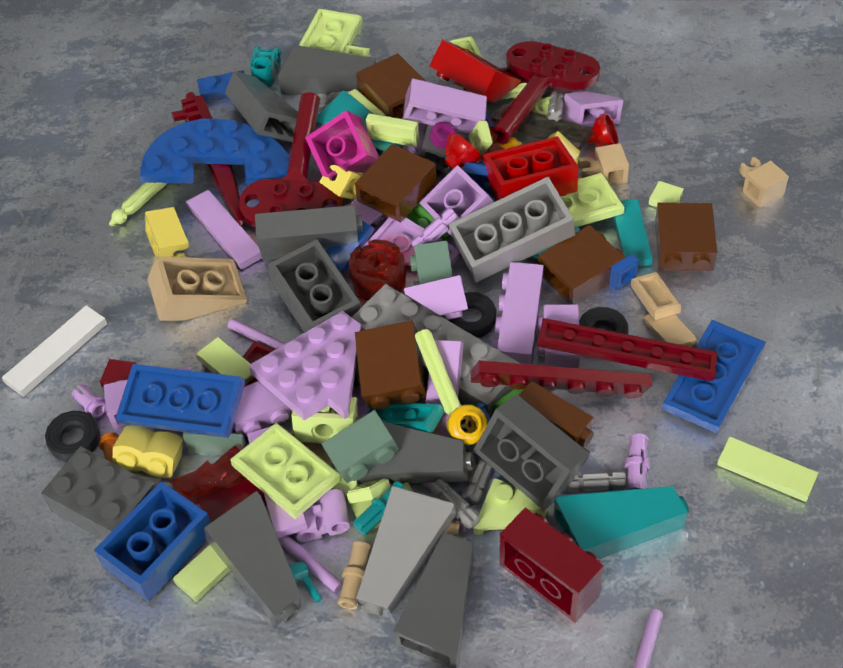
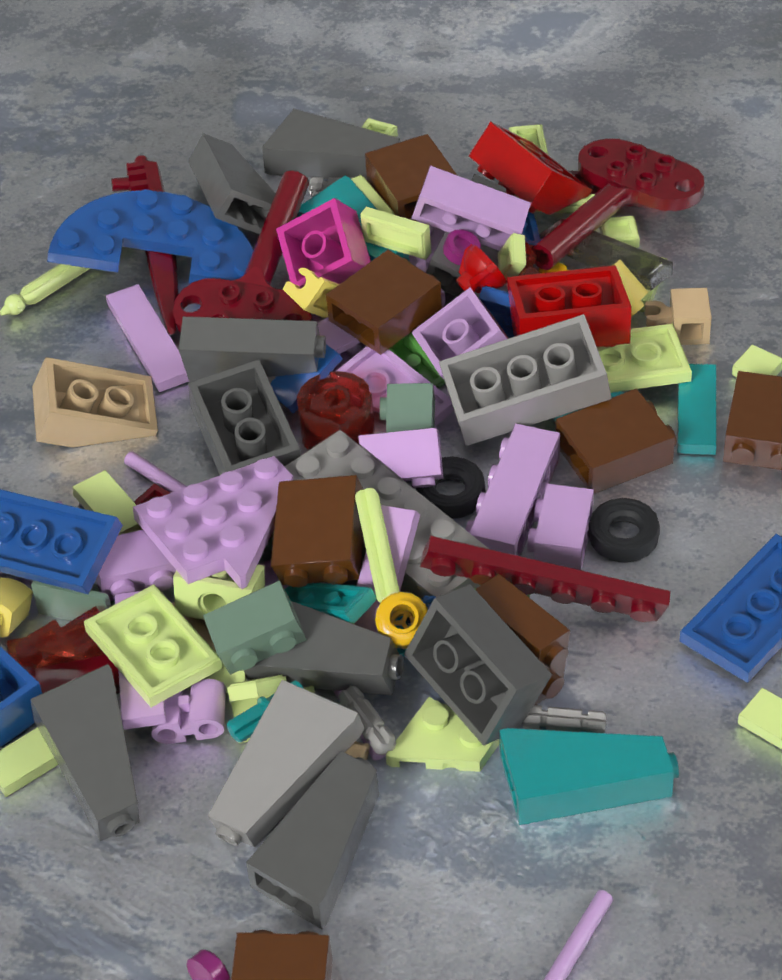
camera: 10 degrees right, 5 degrees down
light yellow hinge [145,207,189,257] -> none
blue plate [197,70,245,102] -> none
teal piece [250,46,281,88] -> none
lavender bar [271,521,343,593] -> none
teal hand [289,562,323,603] -> none
yellowish green tile [299,9,362,53] -> none
tan pin [337,541,373,610] -> none
lavender axle [411,208,459,247] -> none
light grey axle [462,456,493,505] -> none
dark red brick [499,507,604,623] -> none
dark red tile [537,318,717,382] -> none
light grey axle [547,91,564,122] -> none
lavender slope [561,91,623,129] -> none
red piece [585,113,619,147] -> none
blue tile [609,254,639,290] -> none
lavender pin [625,433,650,490] -> none
tan tile [631,272,681,321] -> none
tan slope [643,314,697,348] -> none

